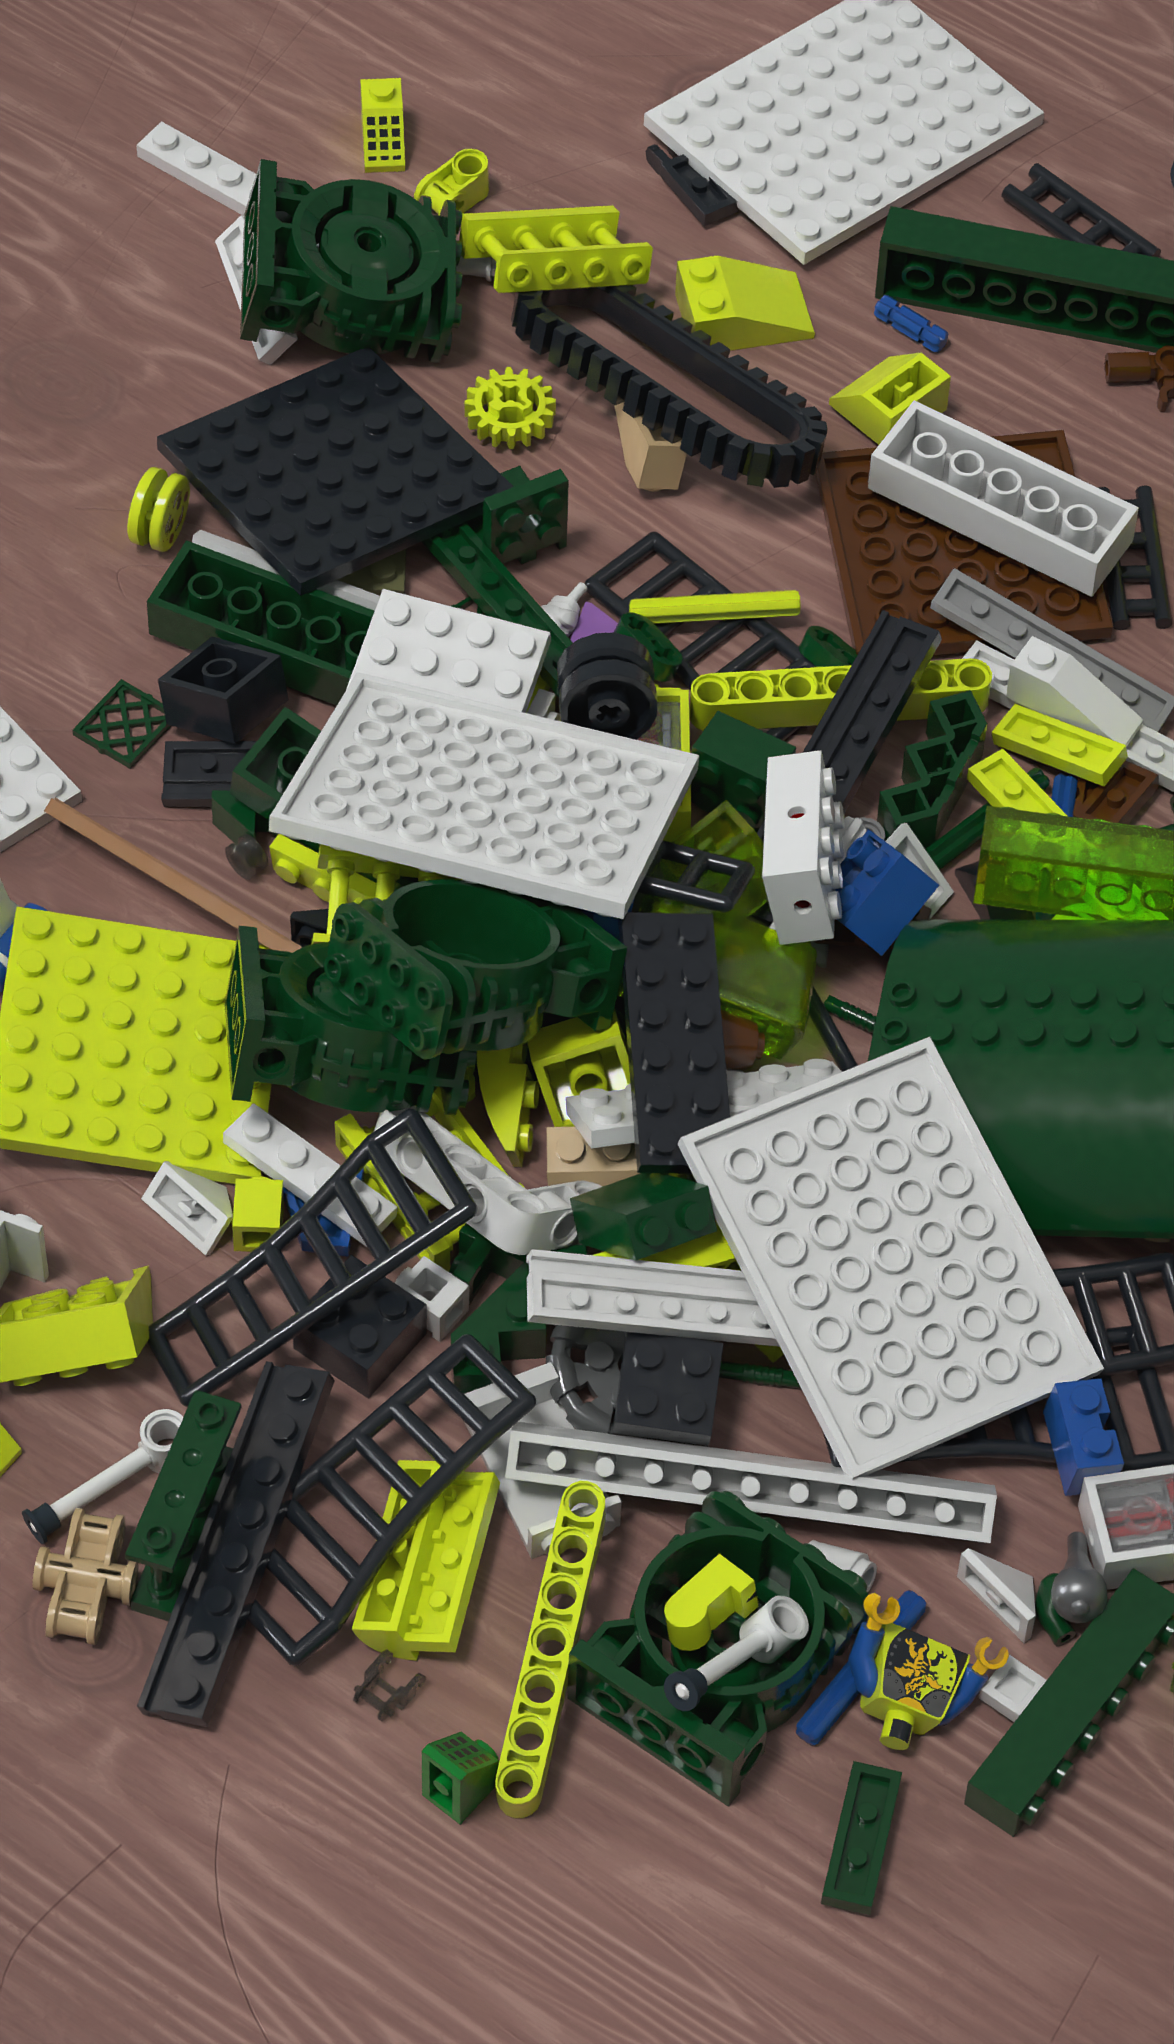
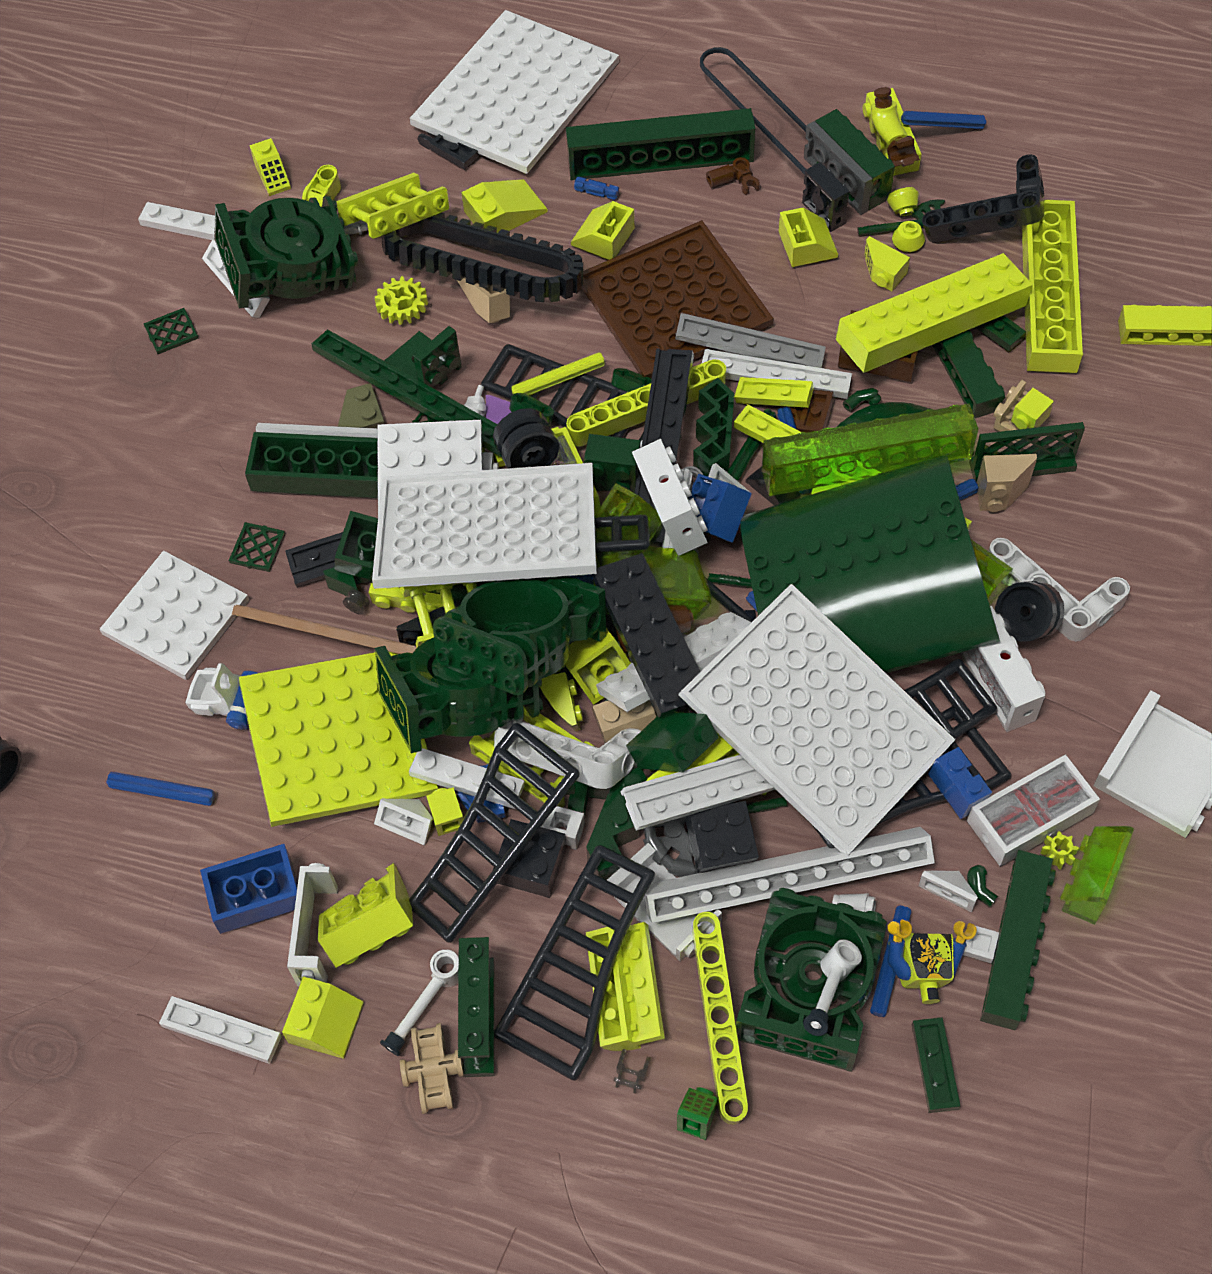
camera: 15 degrees left, 5 degrees up
neon yellow head [127,467,190,552] -> none
black plate [137,1361,335,1727] -> none
black plate [157,348,514,596] -> none
black brick [158,636,289,744] -> none
neon yellow leg [664,1554,759,1651] -> none
white brick [868,400,1139,597] -> none
black bar [1001,163,1161,257] -> none
white slope [1006,636,1143,747] -> none
flat silver piece [1051,1532,1107,1623] -> none
black bar [1099,485,1173,630] -> none
none -> dark green window [143,308,199,354]

